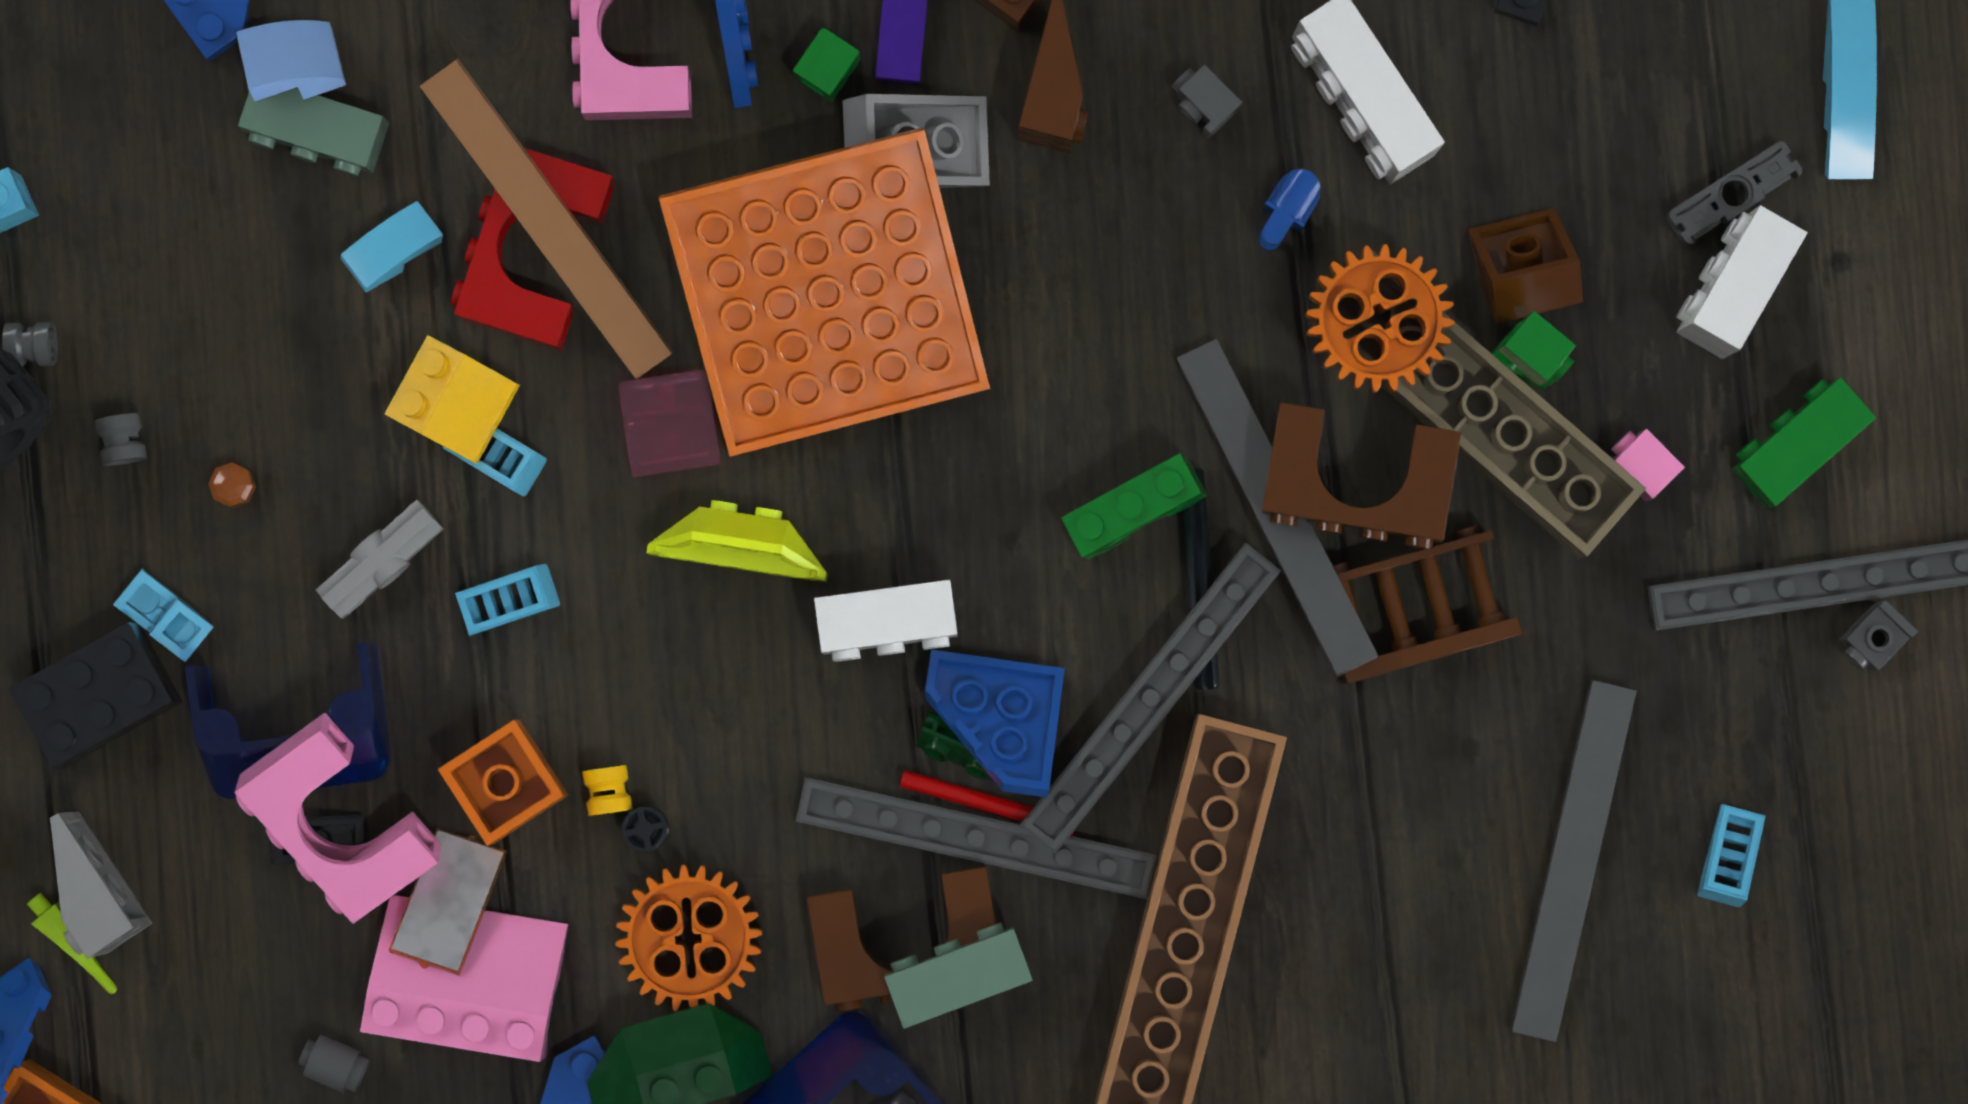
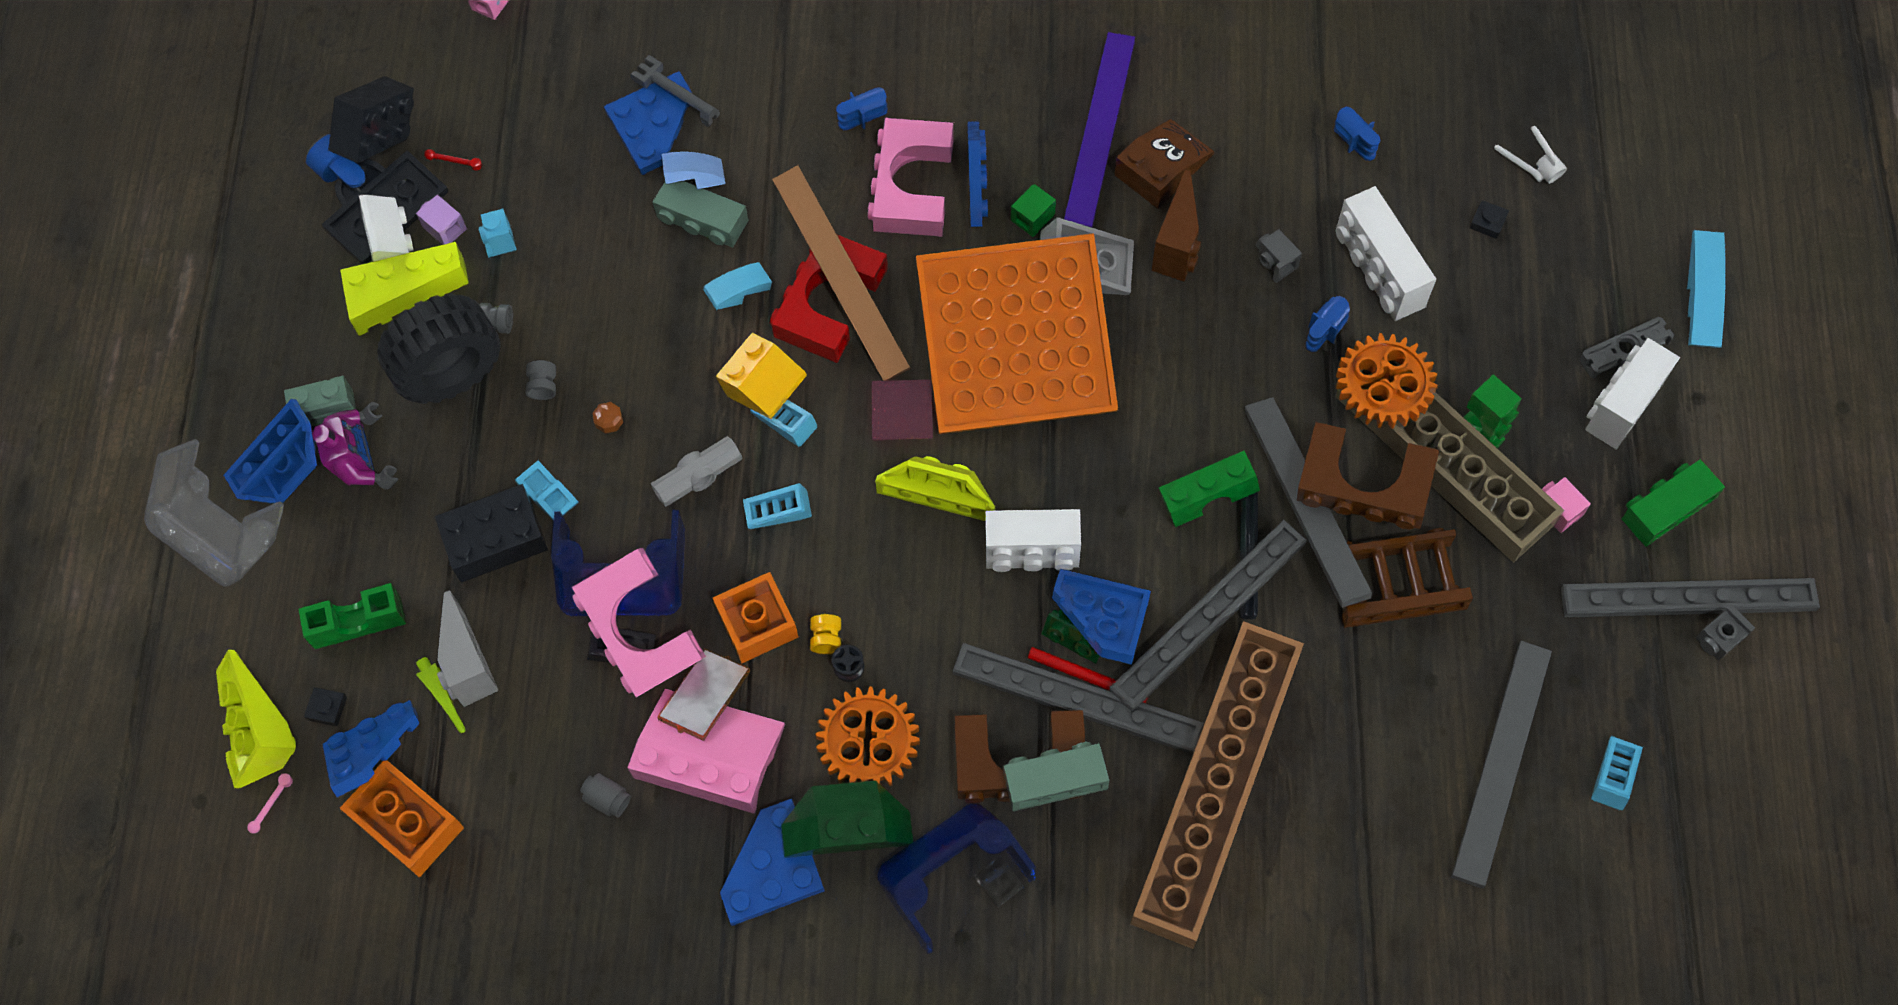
camera: 15 degrees right, 20 degrees down
reddish brown slope [1468,208,1583,324] -> none

